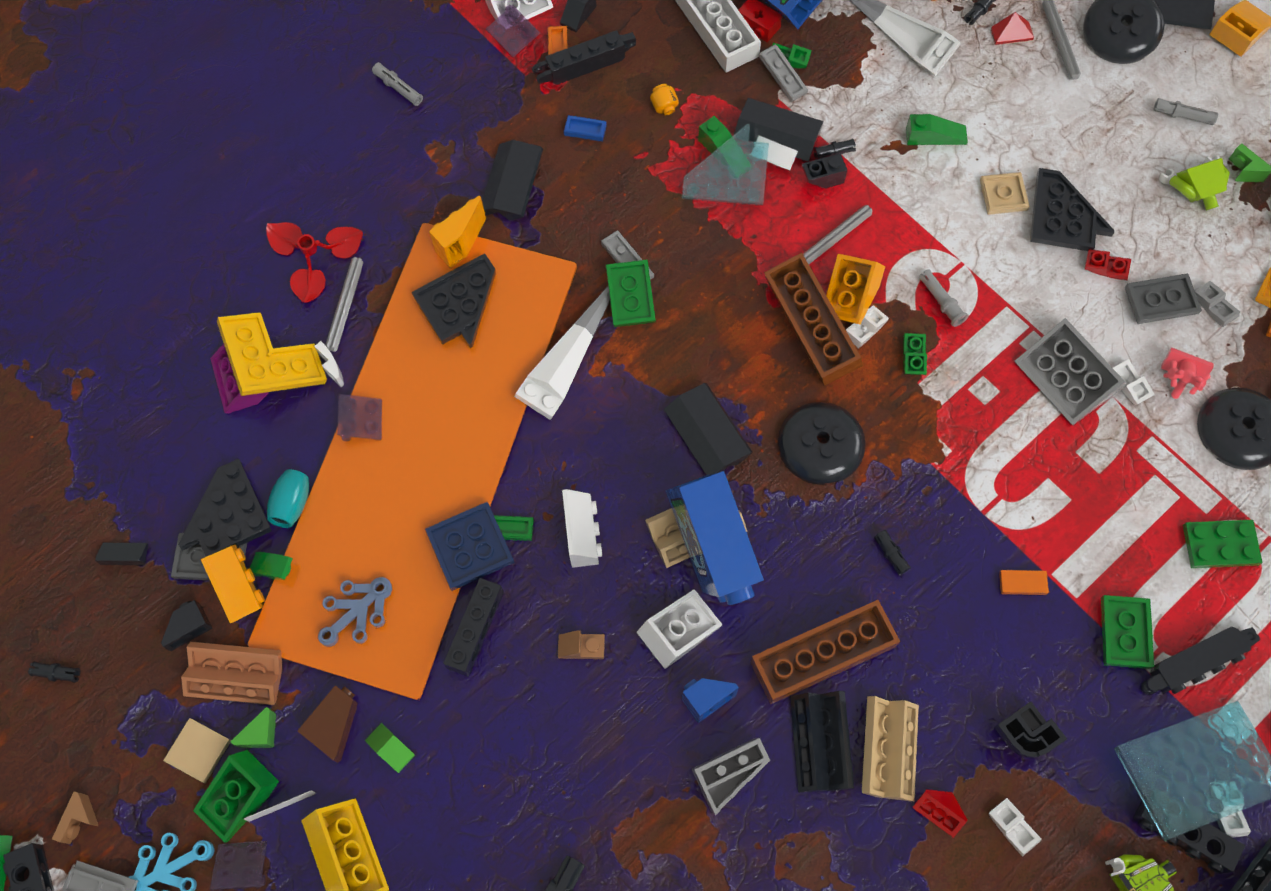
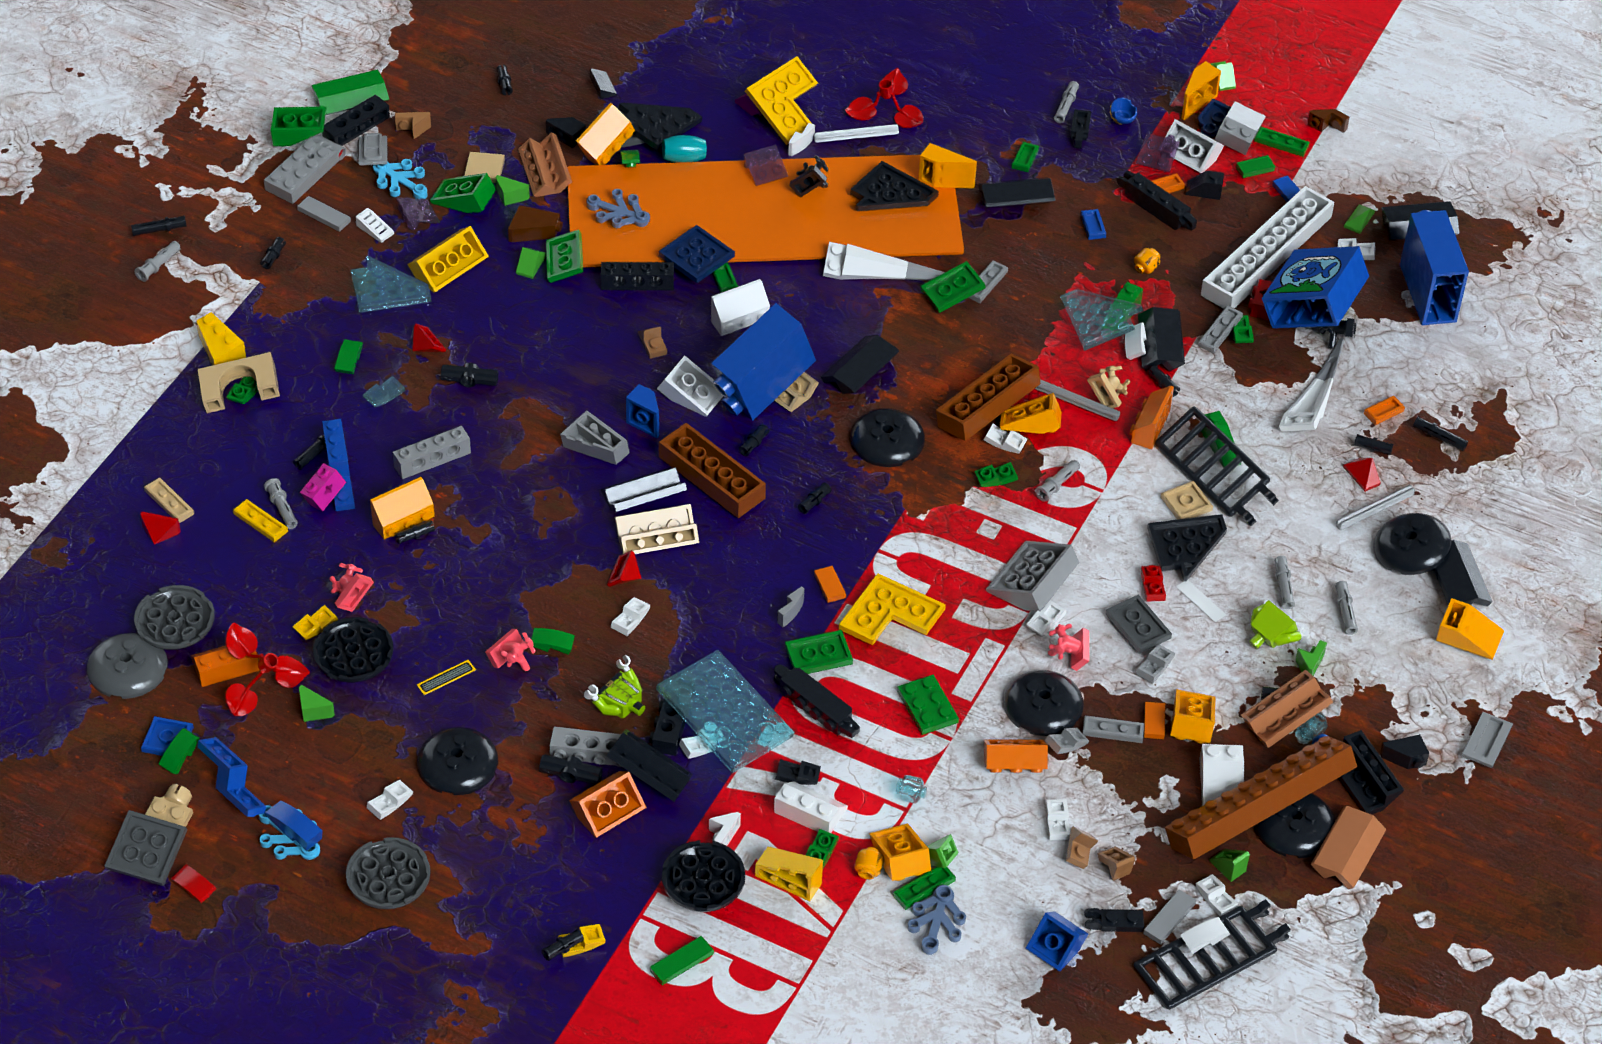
camera: 65 degrees right, 20 degrees down
white sticker [244,791,316,822] -> none
black slope [802,153,847,188] -> none
black brick [994,702,1067,758] -> none
none -> green plate [546,230,583,283]
none -> black pin [739,424,770,456]
none -> light grey slope [778,586,804,627]
none -> black piece [789,155,829,197]
none -> yellow plate [839,573,946,645]
none -> green tile [1012,142,1039,172]
none -> black hinge [1071,109,1091,149]
none -> tan piece [1087,366,1130,408]
none -> blue hair [1110,97,1137,125]
none -> orange slope [1130,386,1174,450]
none -> black bar [1155,406,1279,526]
none -> white sticker [1176,580,1226,622]
none -> light grey pin [1274,556,1295,609]

